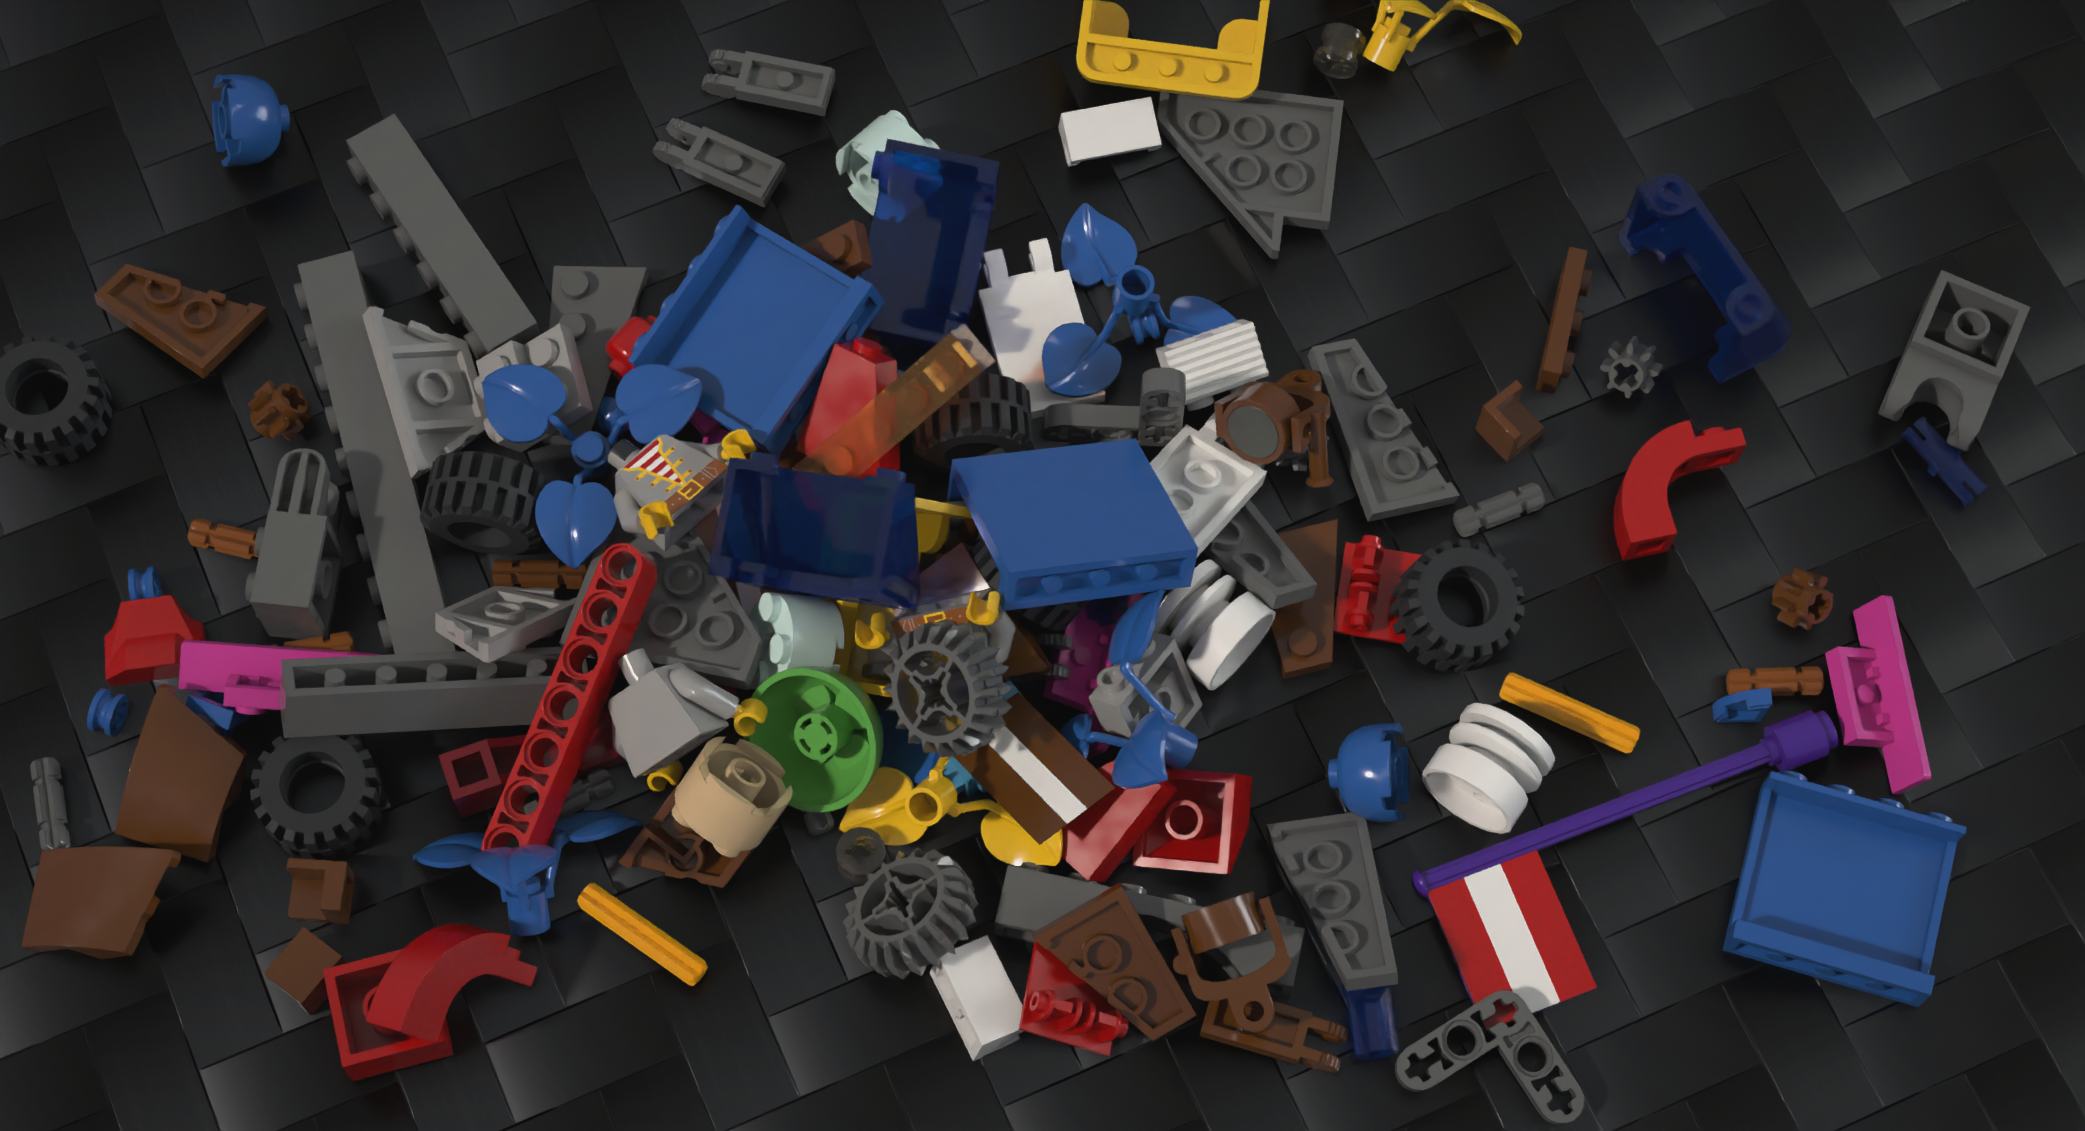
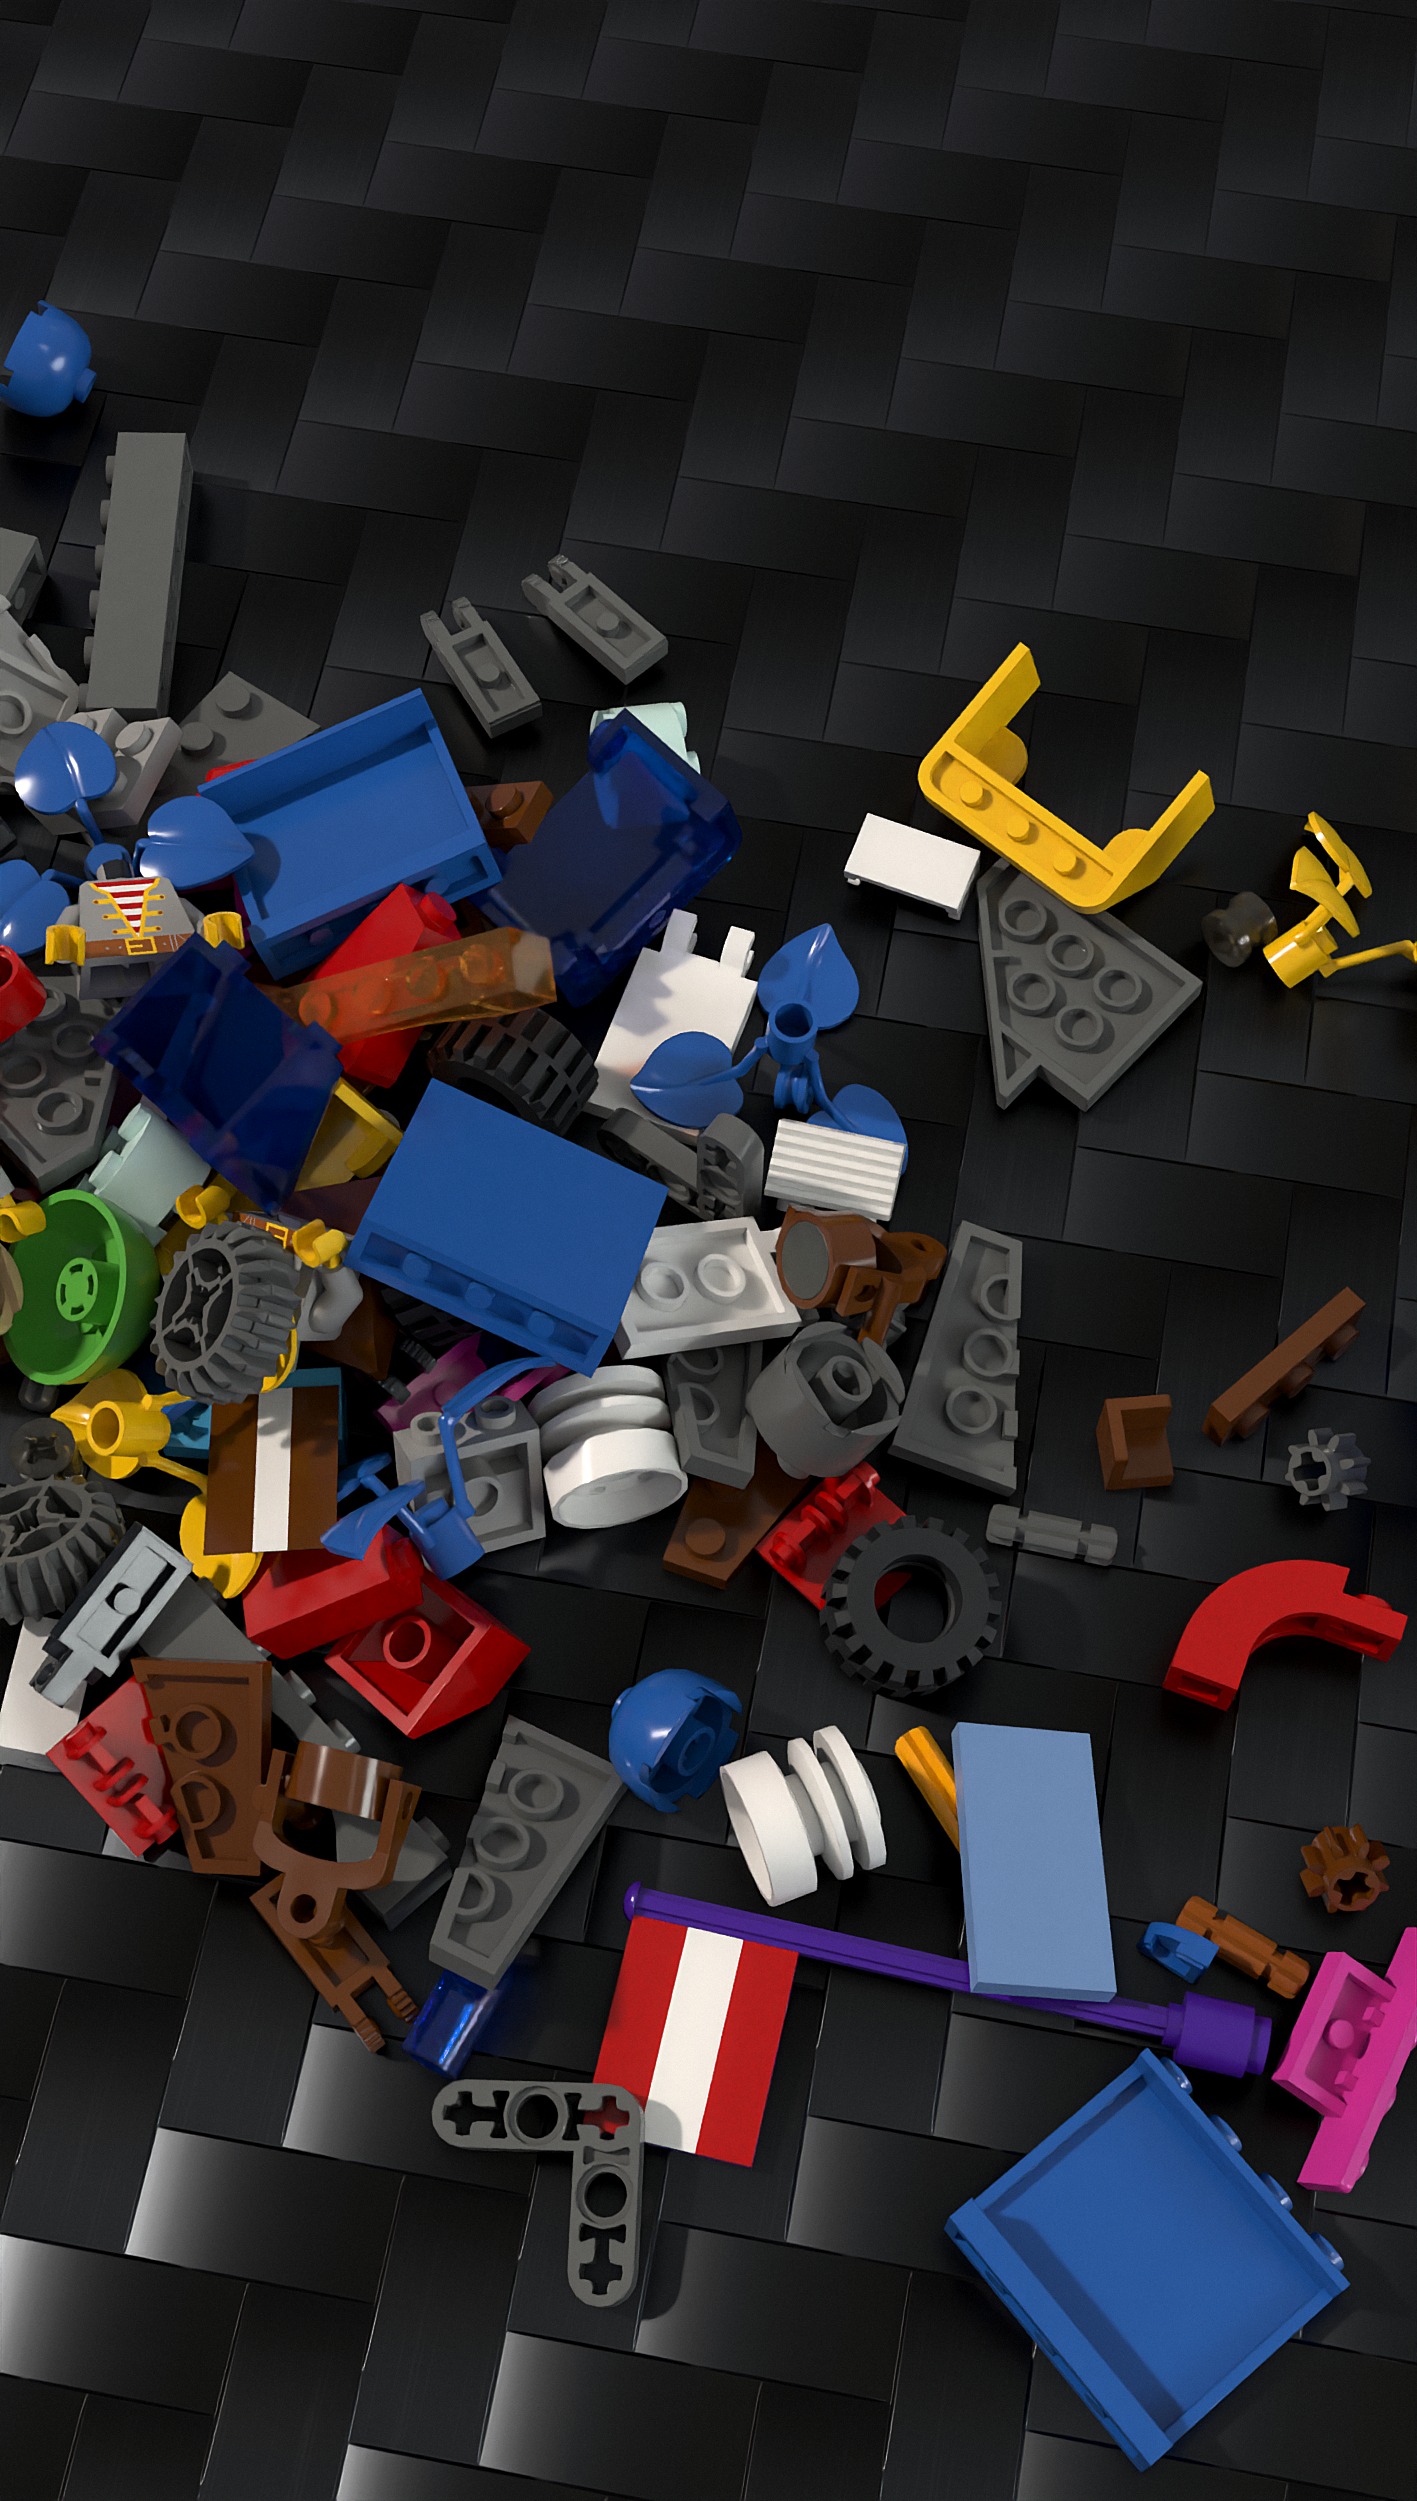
camera: 35 degrees right, 5 degrees down
none -> hinge [29,1521,194,1708]
none -> dark grey brick [744,1321,905,1479]
none -> medium blue tile [951,1722,1117,2003]

